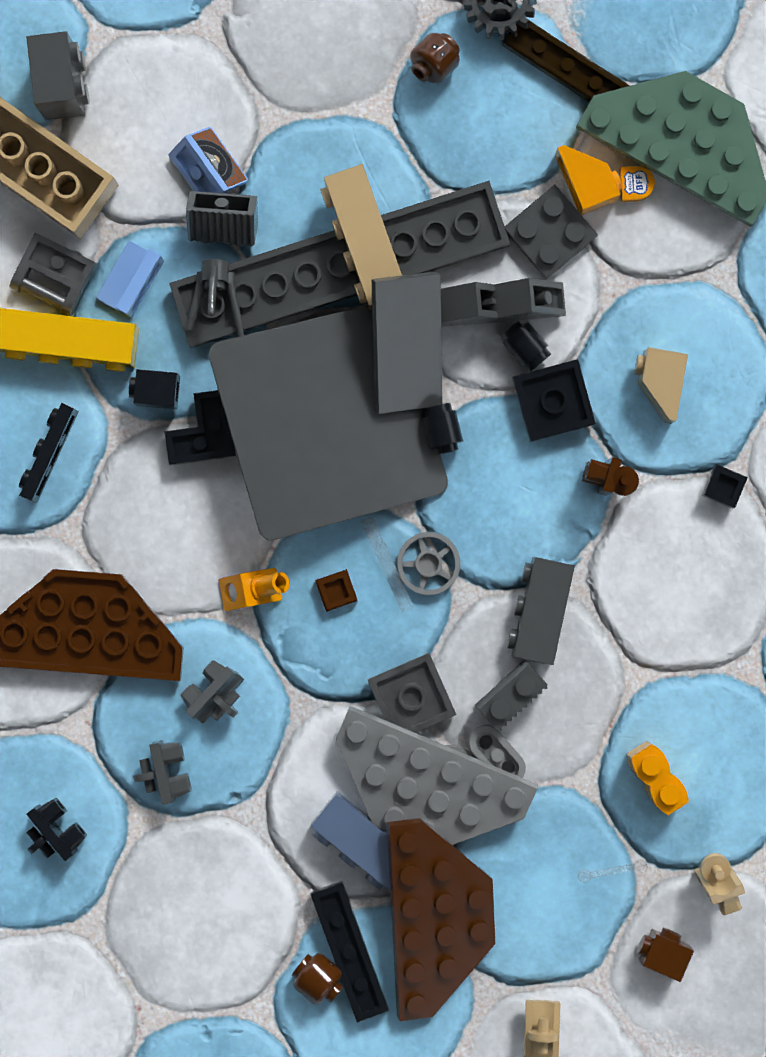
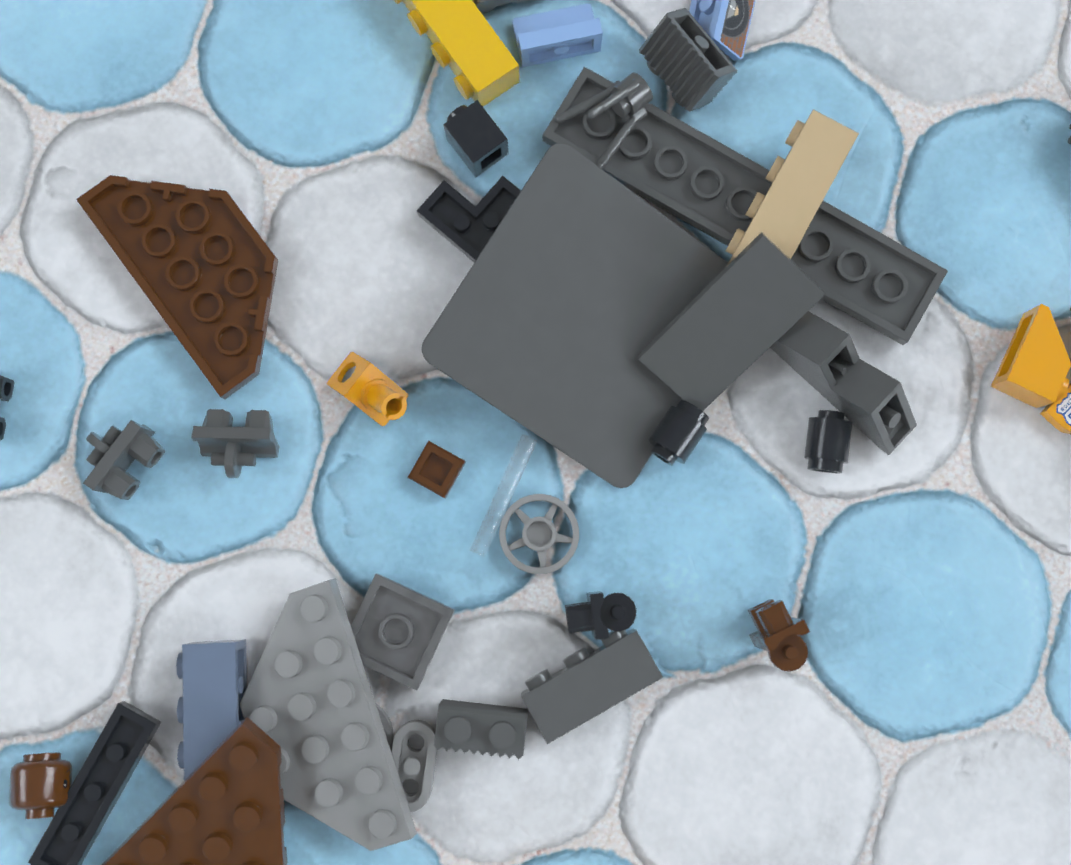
camera: 50 degrees right, 5 degrees down
black plate [19,403,79,503] -> none
reddish brown head [410,33,460,84] -> none
dark grey plate [504,184,598,280] -> none
black plate [512,359,596,442] -> none
tan slope [634,347,688,424] -> none
black plate [702,464,748,509] -> none
none -> black hips [565,591,637,640]

